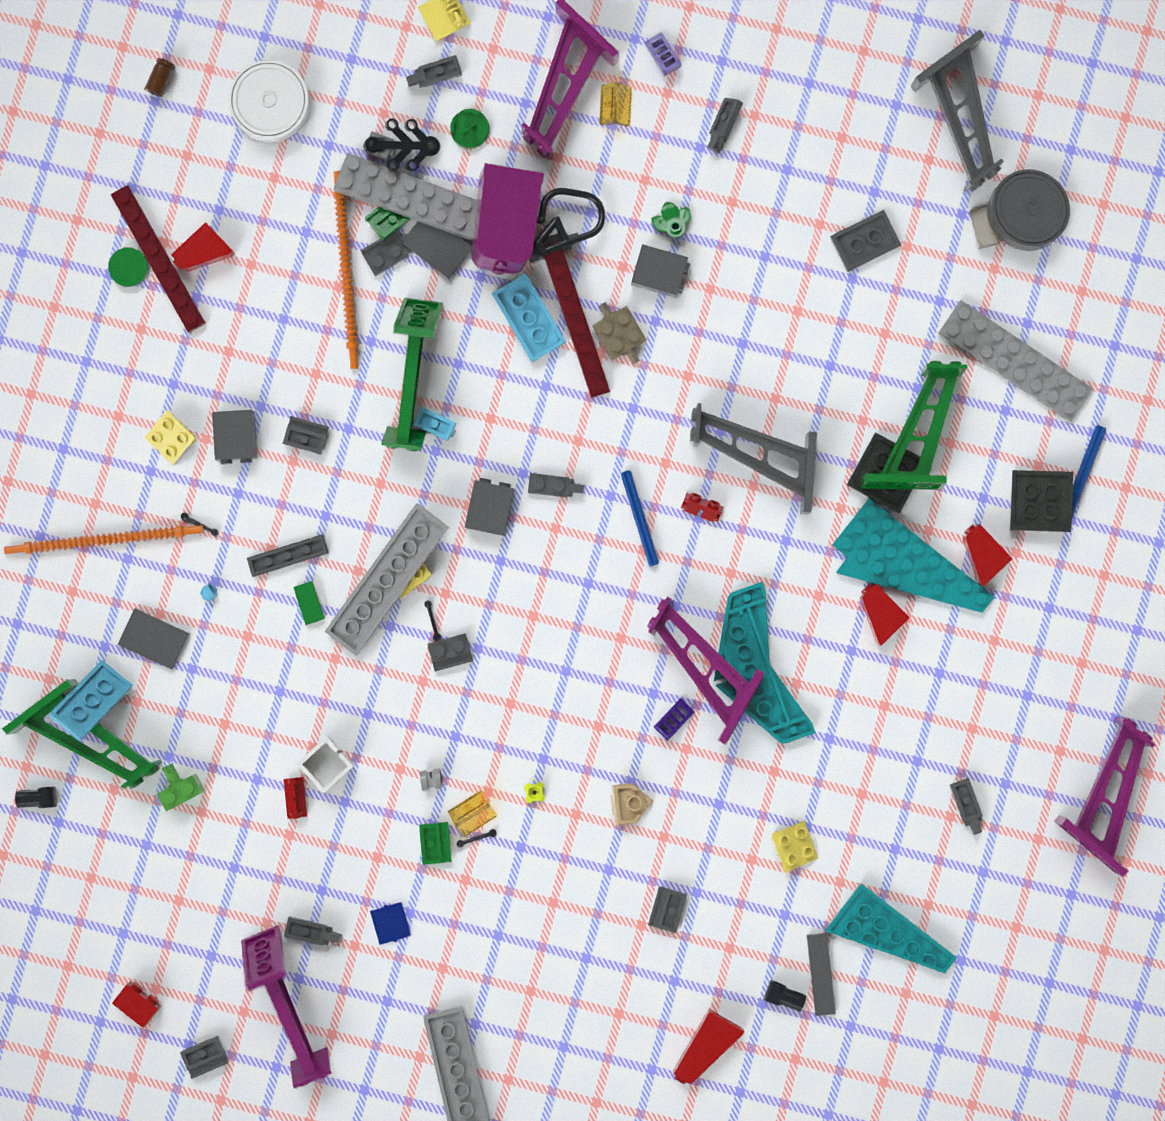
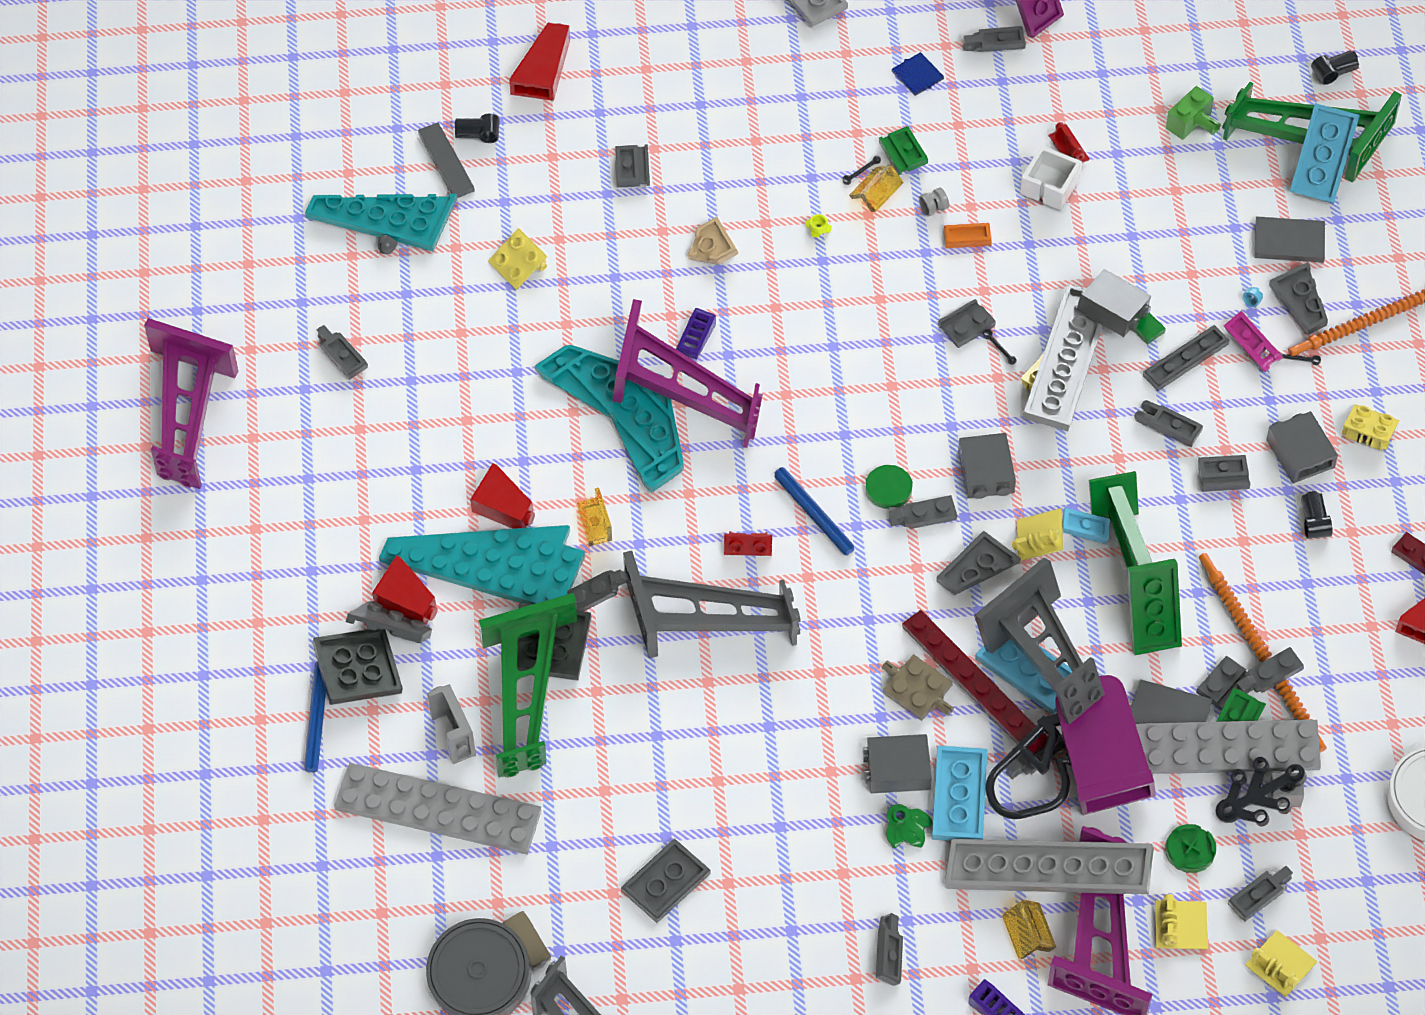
camera: 160 degrees right, 30 degrees down
none -> dark grey wing [345,601,432,643]
none -> dark grey hinge [377,235,398,254]
none -> light grey panel [427,684,476,764]
none -> dark grey hinge [567,569,630,612]
none -> clear yellow panel [577,487,612,546]
none -> green tile [865,465,913,509]
none -> medium azure plate [932,745,987,841]
none -> dark grey wing [936,531,1021,595]
none -> orange tile [944,223,992,248]
none -> light grey plate [945,839,1154,895]
none -> dark grey piece [974,557,1105,724]
none -> light yellow hinge [1012,508,1063,561]
none -> brick [1076,269,1152,337]
none -> dark grey hinge [1134,400,1203,447]
none -> light yellow hinge [1155,894,1208,950]
none -> dark pink plate [1223,311,1283,372]
none -> dark grey hinge [1236,647,1304,694]
none -> dark grey wing [1269,262,1328,335]
none -> black piece [1301,491,1333,539]

